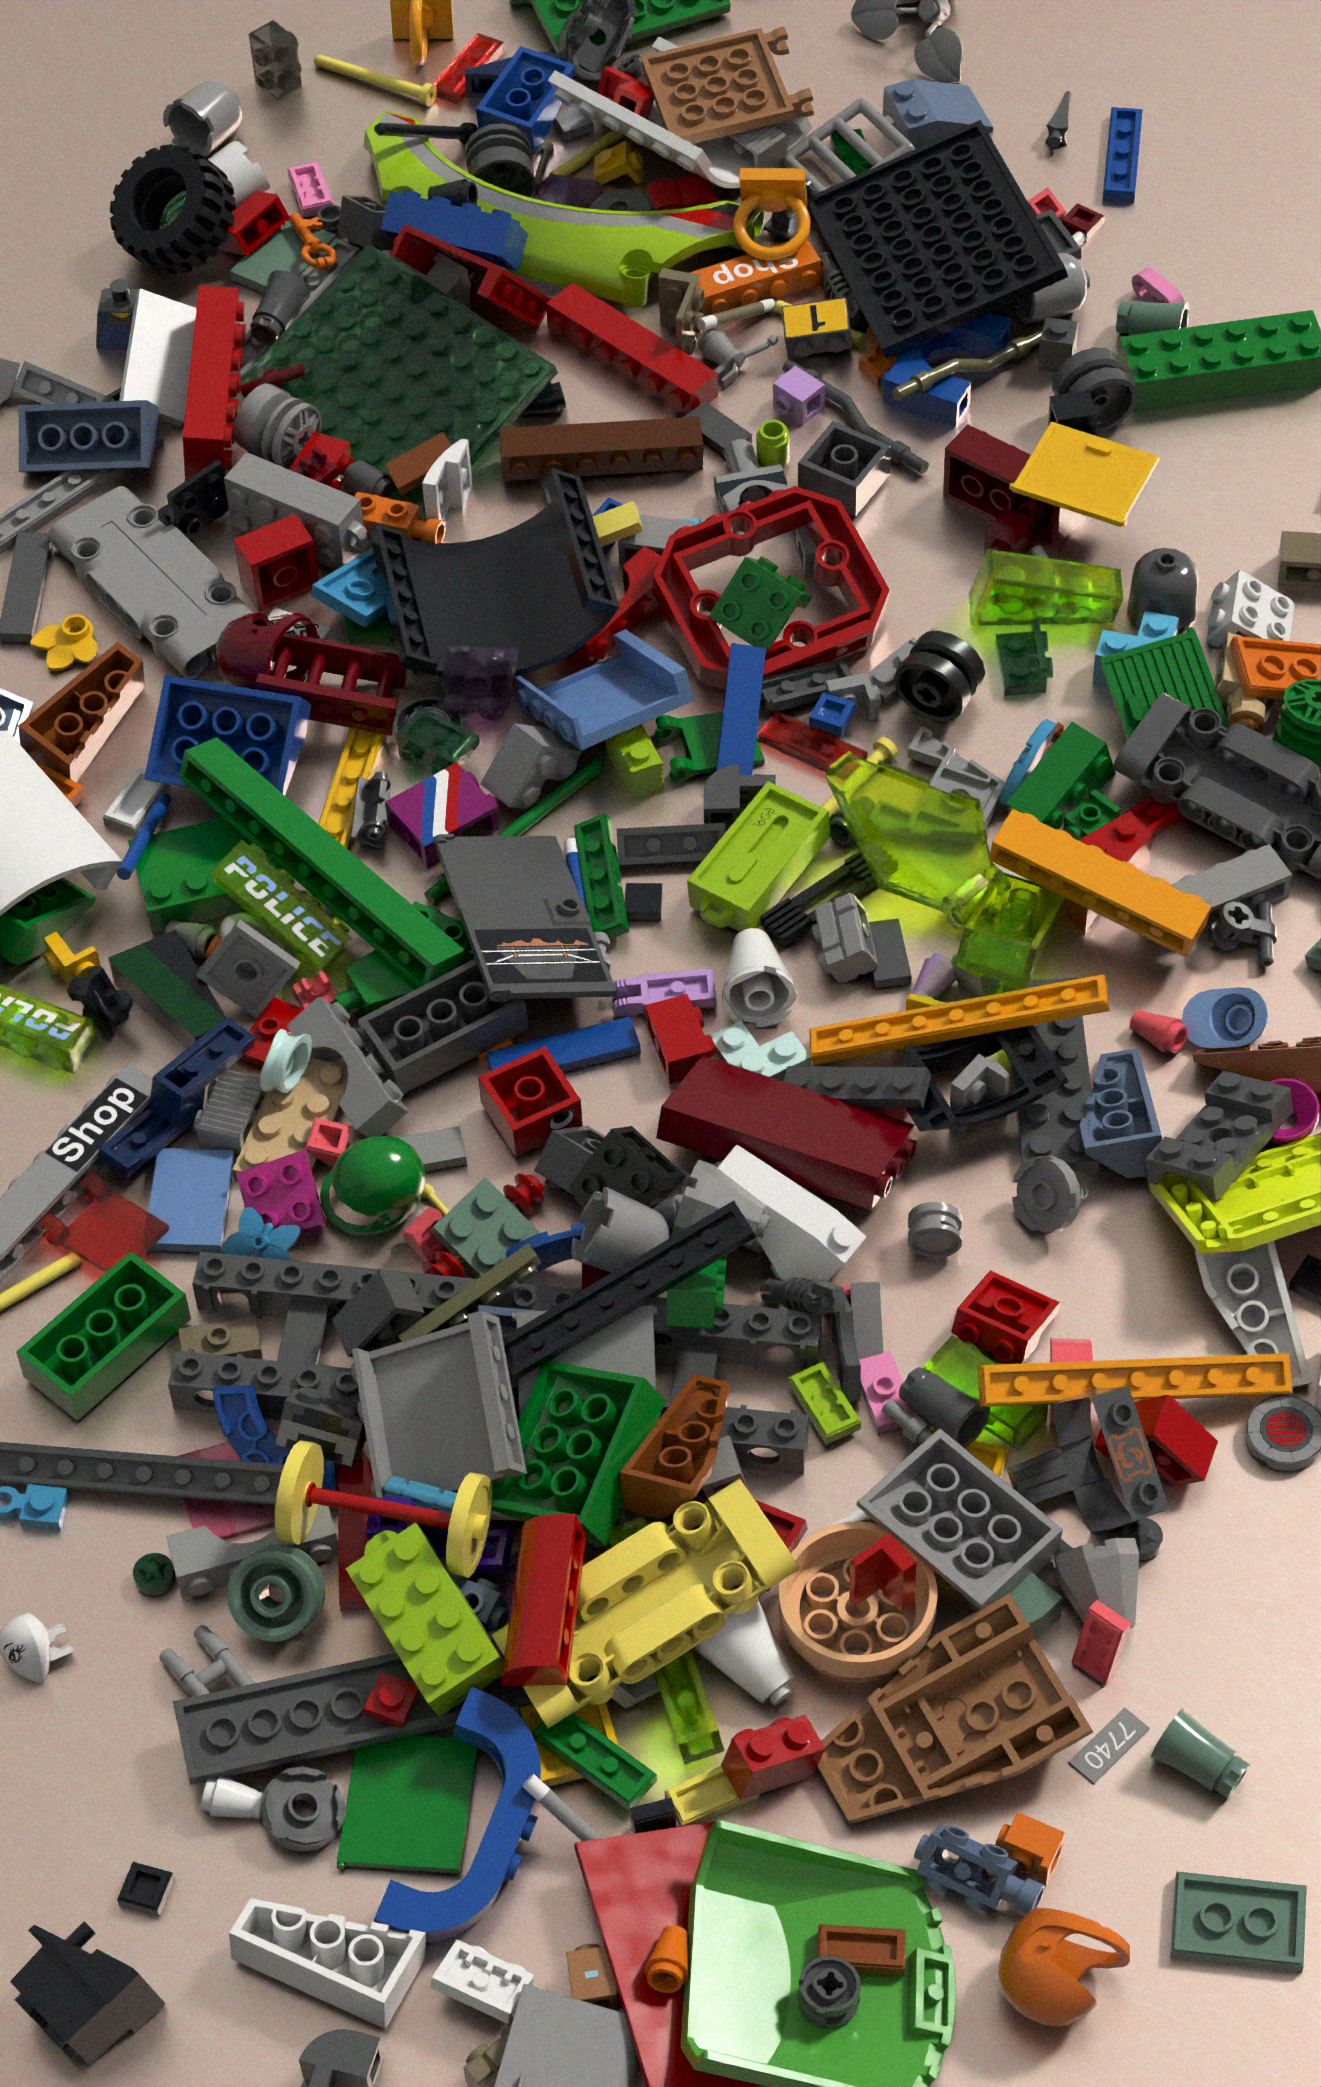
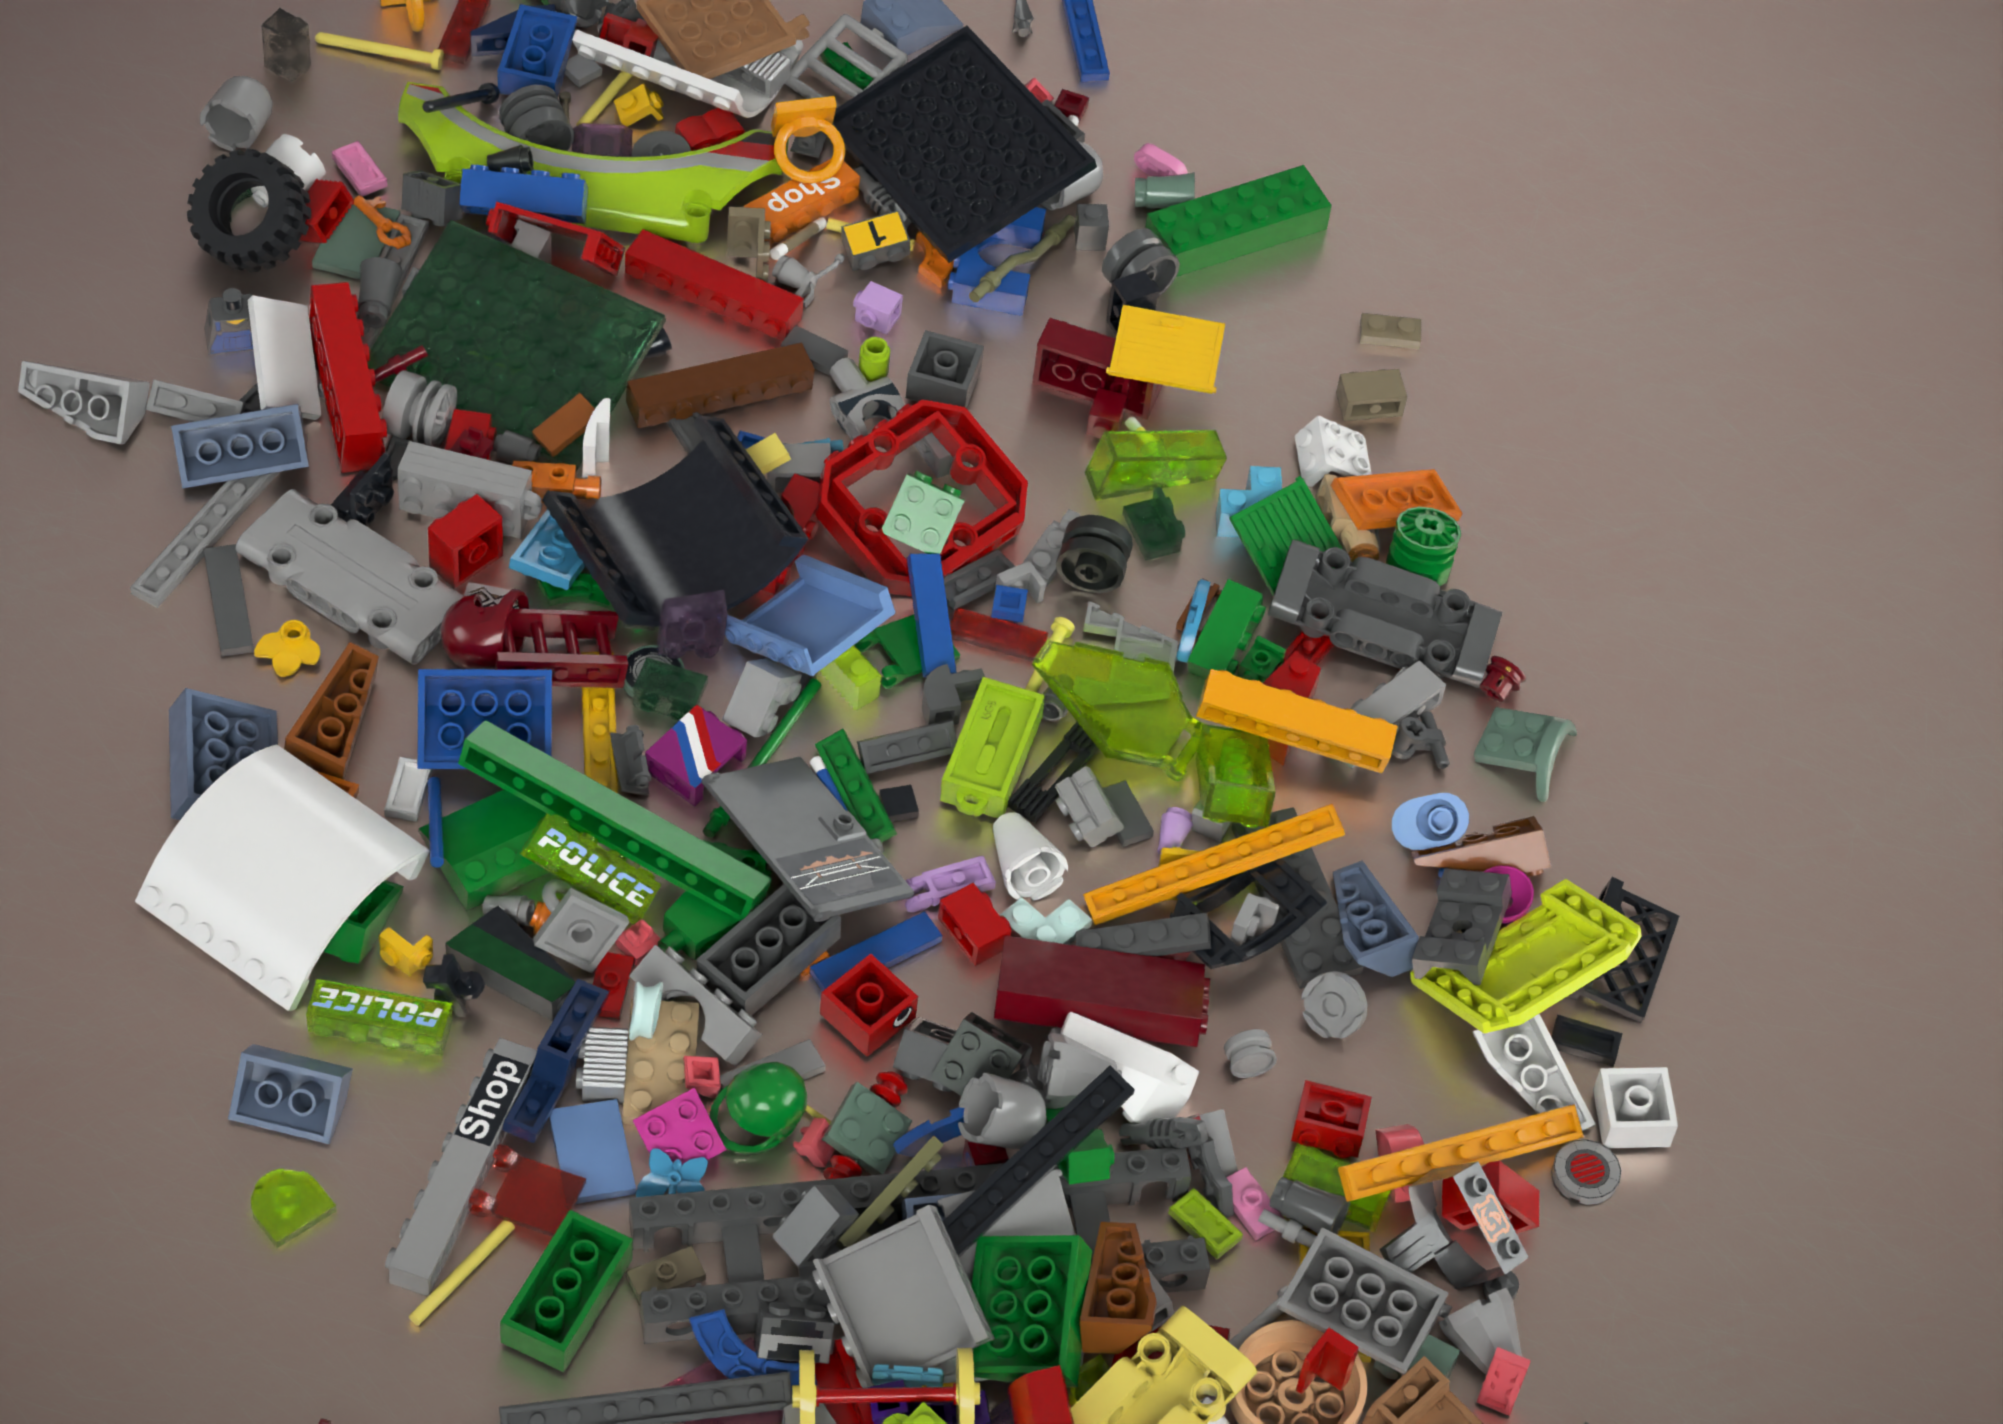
camera: 25 degrees left, 0 degrees up
dark grey plate [316,204,341,234] -> none
dark grey bar [782,359,929,474] -> none
dark grey cylinder [1127,548,1199,632] -> none
coral cone [1129,1009,1188,1053] -> none

